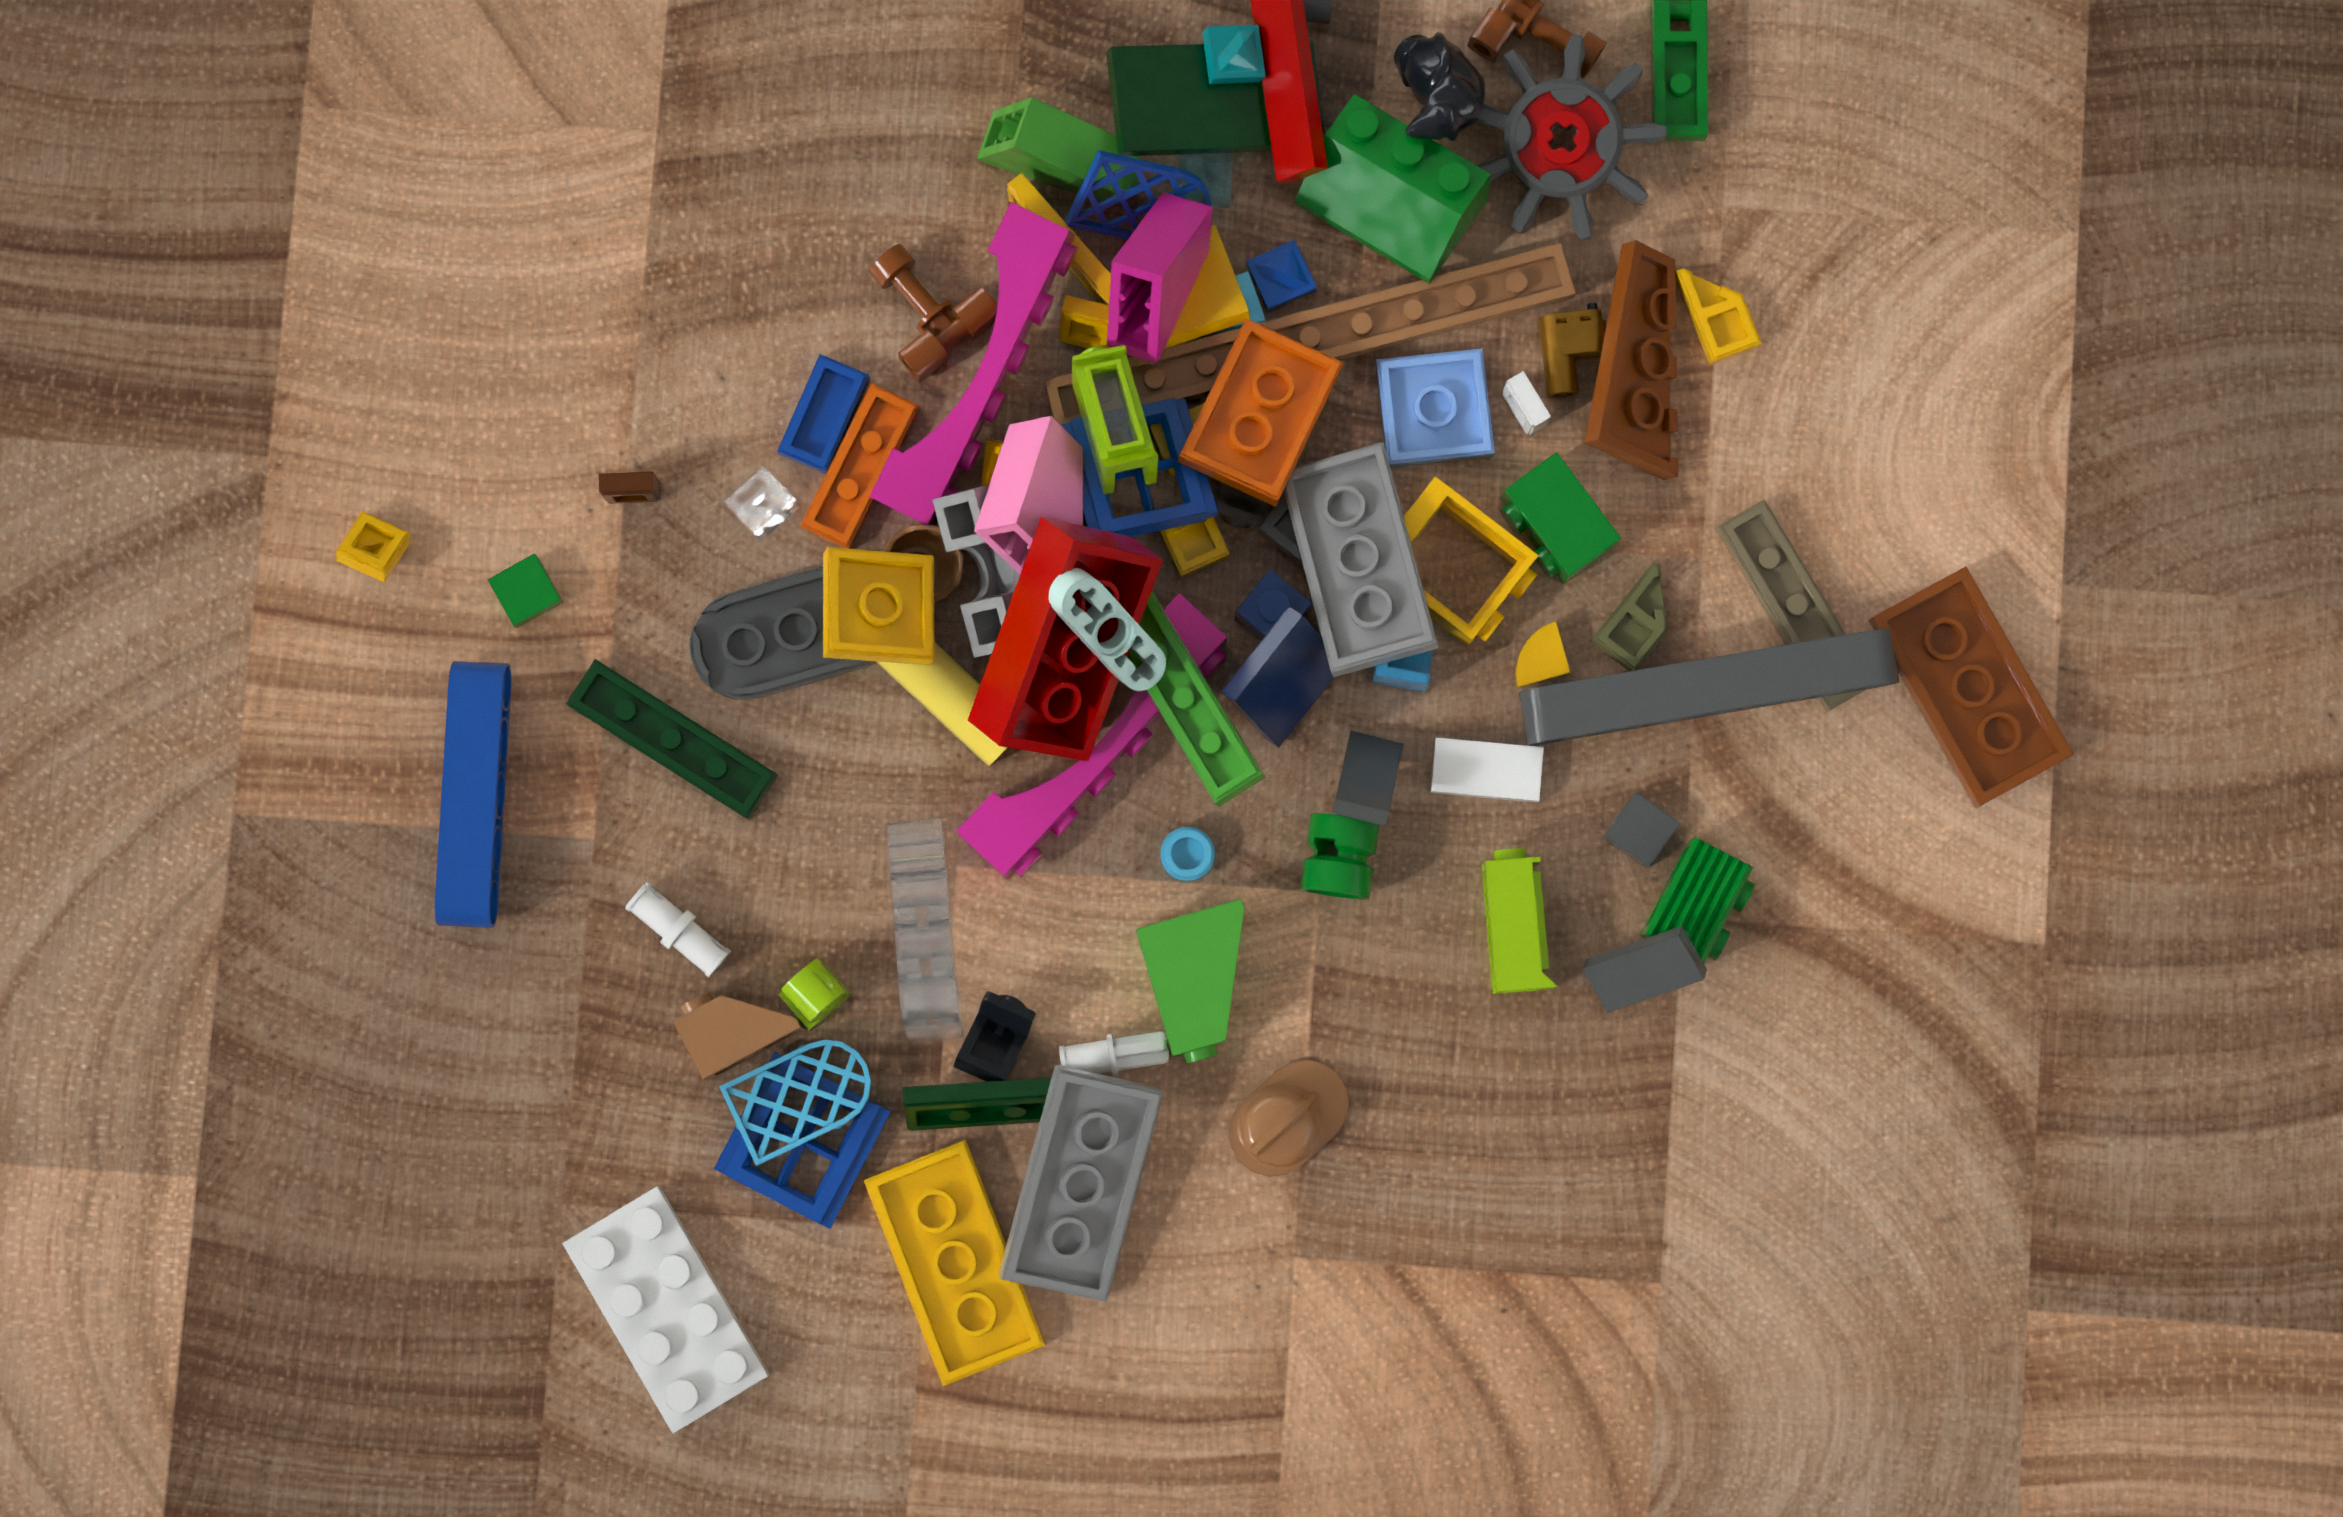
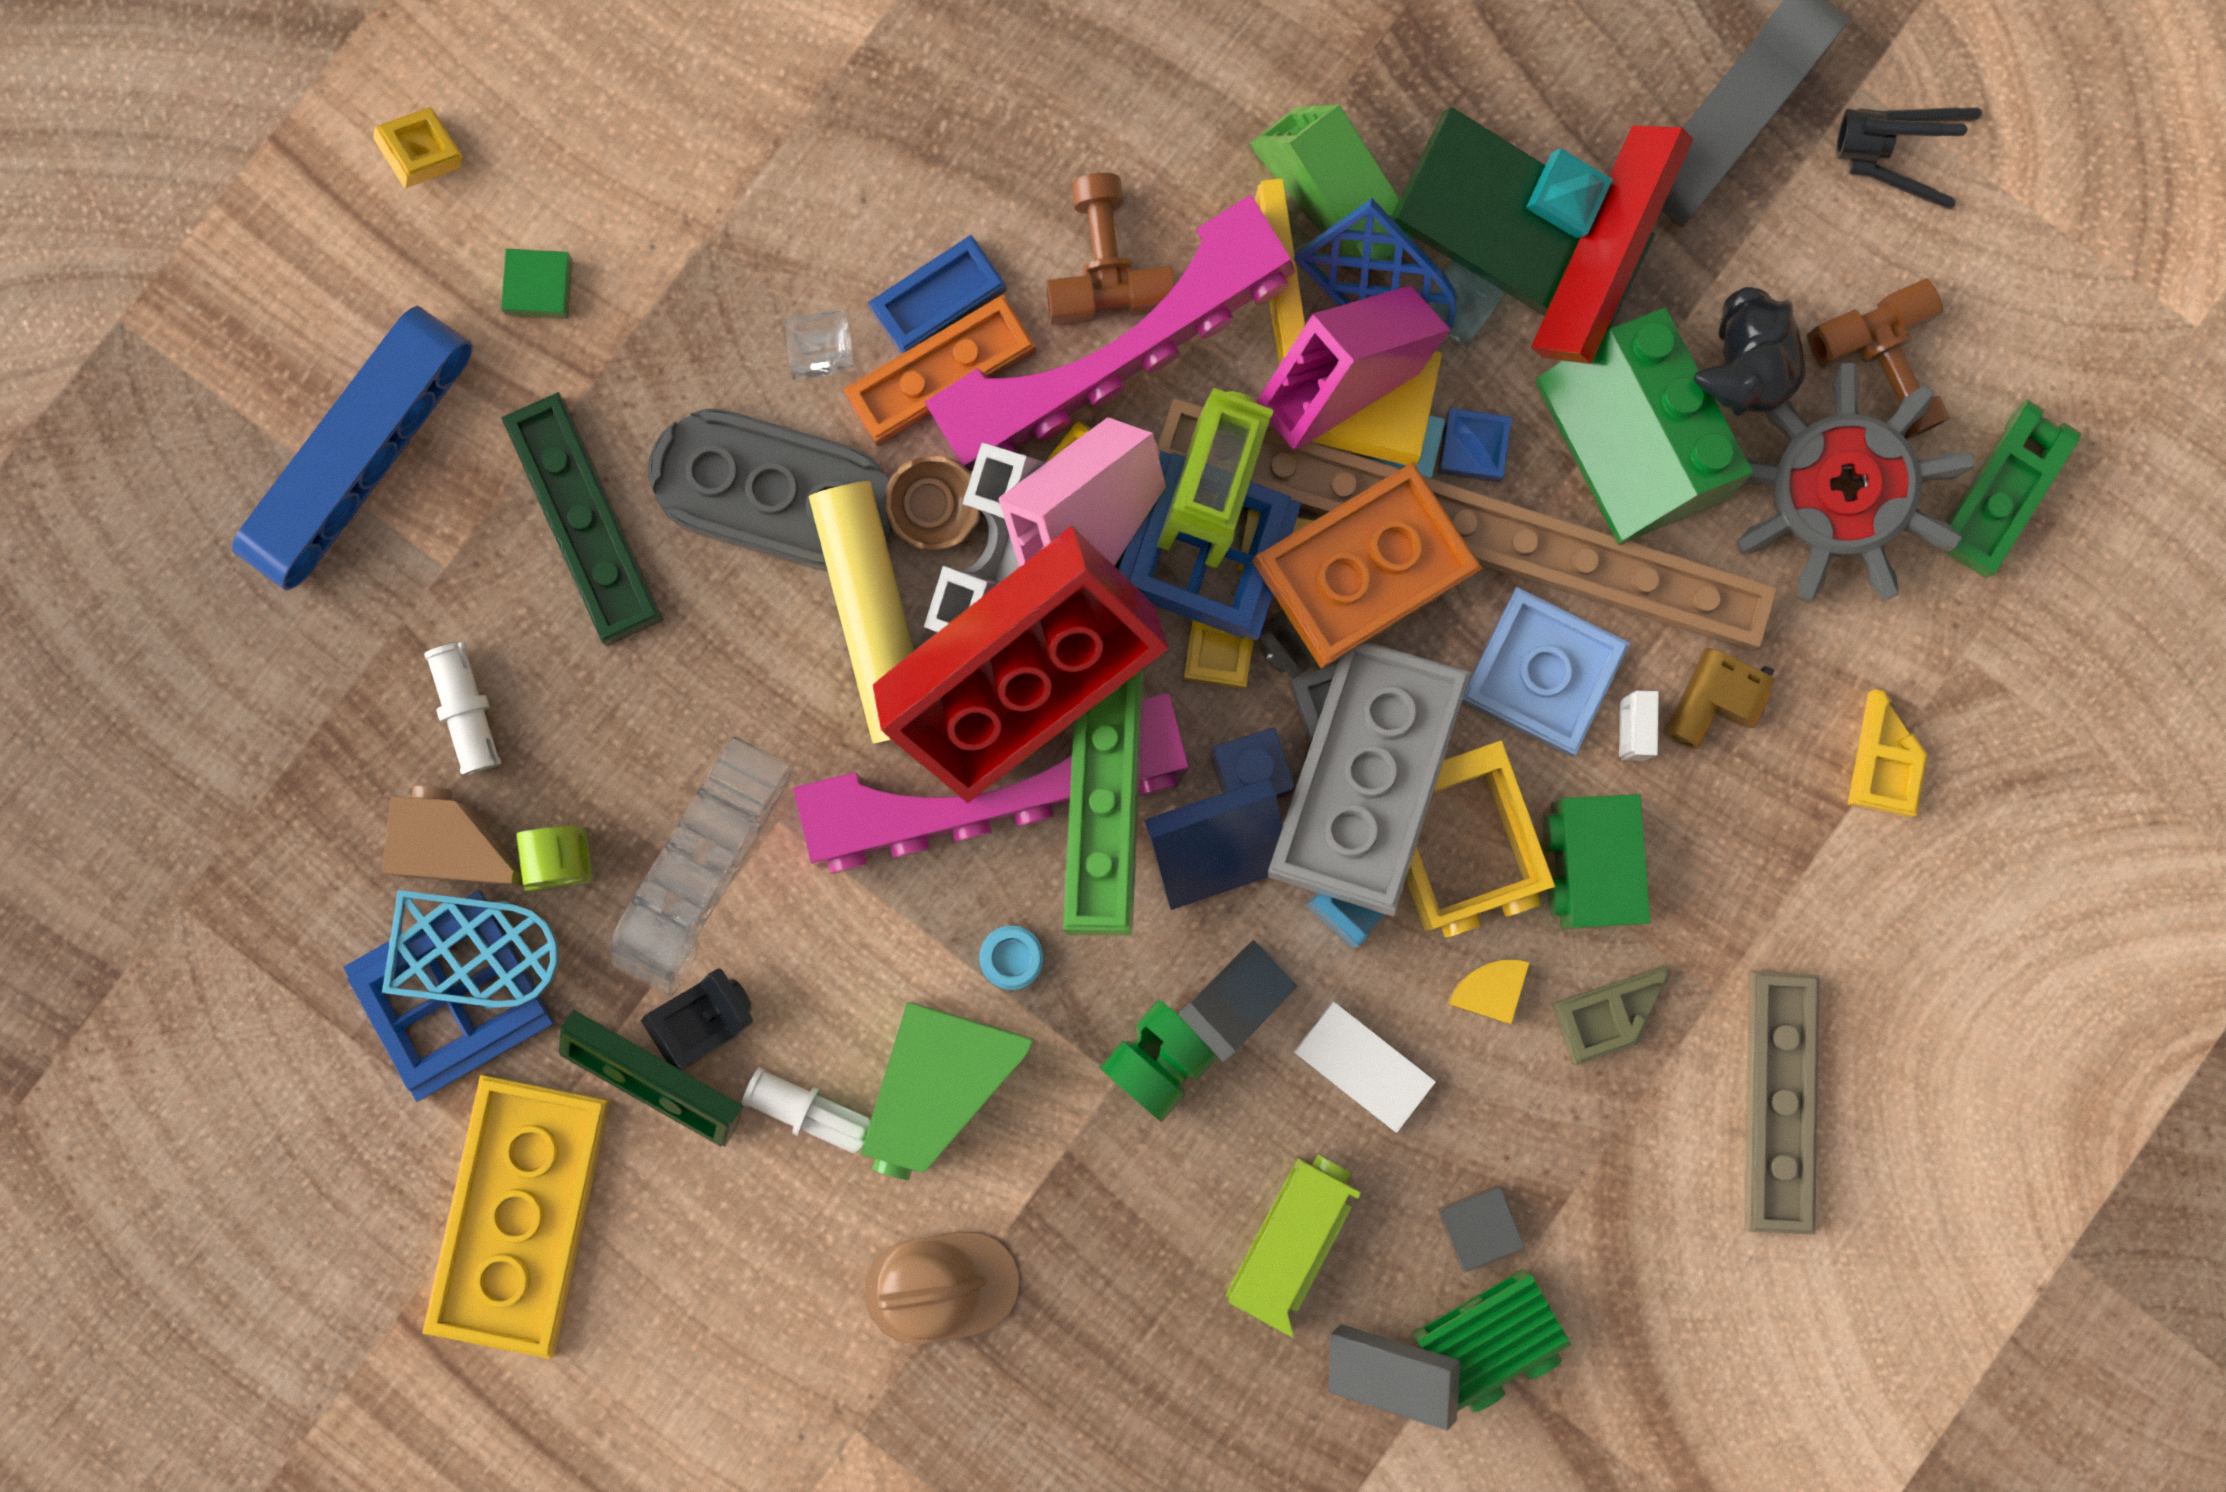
camera: 30 degrees right, 0 degrees up
white plate [562,1186,770,1434] -> none
reddish brown tile [599,472,661,504] -> none
yellow tile [823,547,935,665] -> none
light grey tile [999,1064,1164,1302] -> none
light aqua beam [1049,568,1166,691] -> none
yellow tile [1058,295,1109,348] -> none
dark grey beam [1519,628,1900,746] -> none
dark orange wing [1584,240,1678,480] -> none
dark orange plate [1869,566,2074,808] -> none

